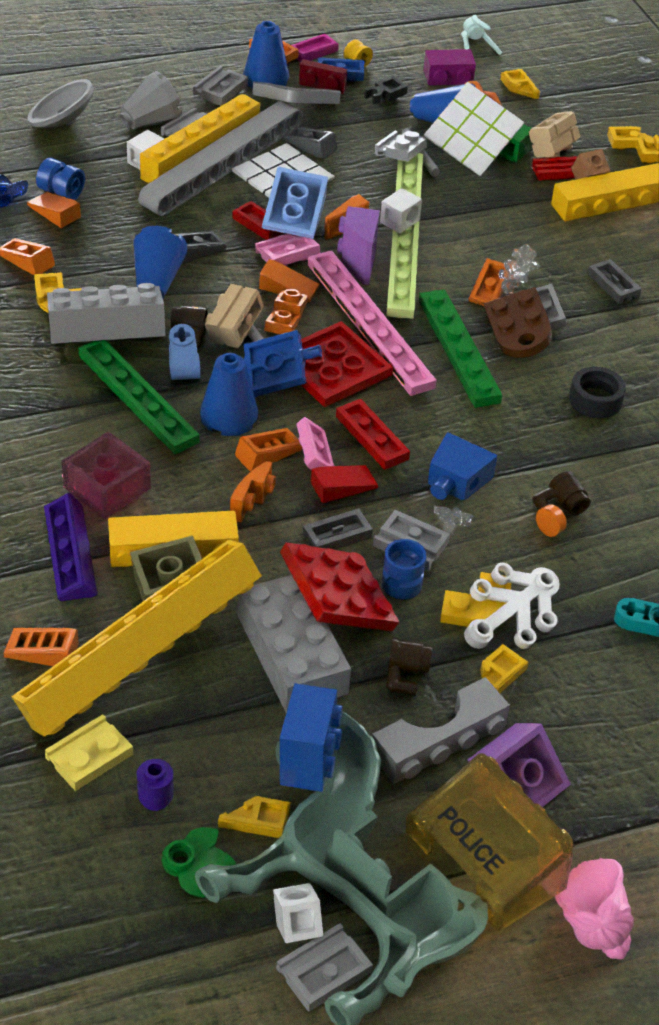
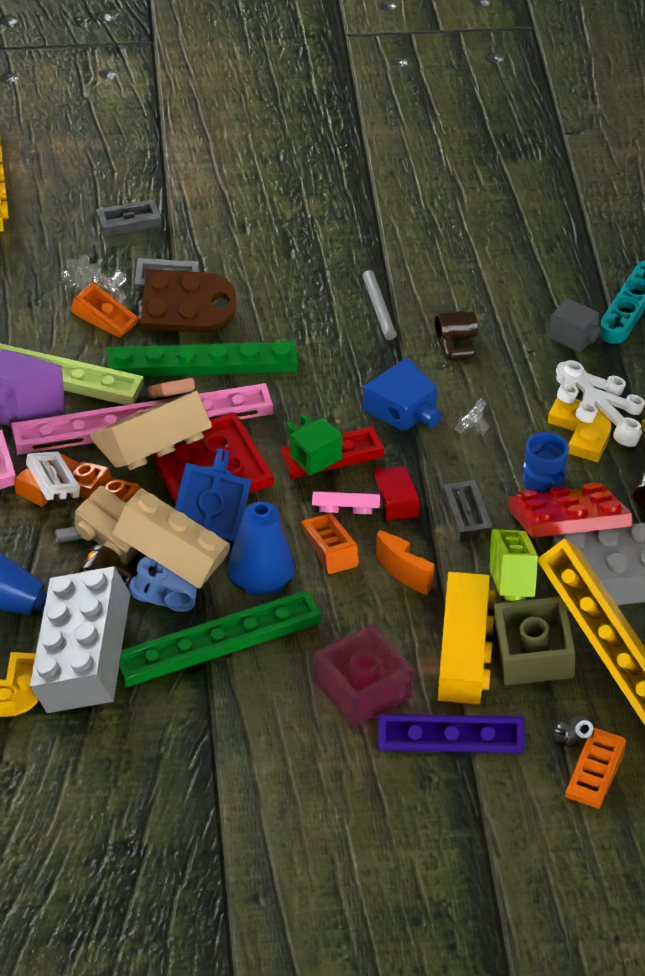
camera: 75 degrees left, 0 degrees up
light grey plate [373,510,450,571] -> none
orange tile [536,504,567,537] -> none
black tyre [569,366,626,419] -> none
none -> white tile [26,451,80,500]
none -> tan slope [90,390,212,470]
none -> tan slope [112,488,231,589]
none -> nougat tile [147,378,195,399]
none -> green brick [287,414,343,476]
none -> light grey bar [363,270,397,340]
none -> lime brick [489,529,538,601]
none -> dark grey brick [549,298,600,353]
none -> flat silver arm [554,716,593,745]

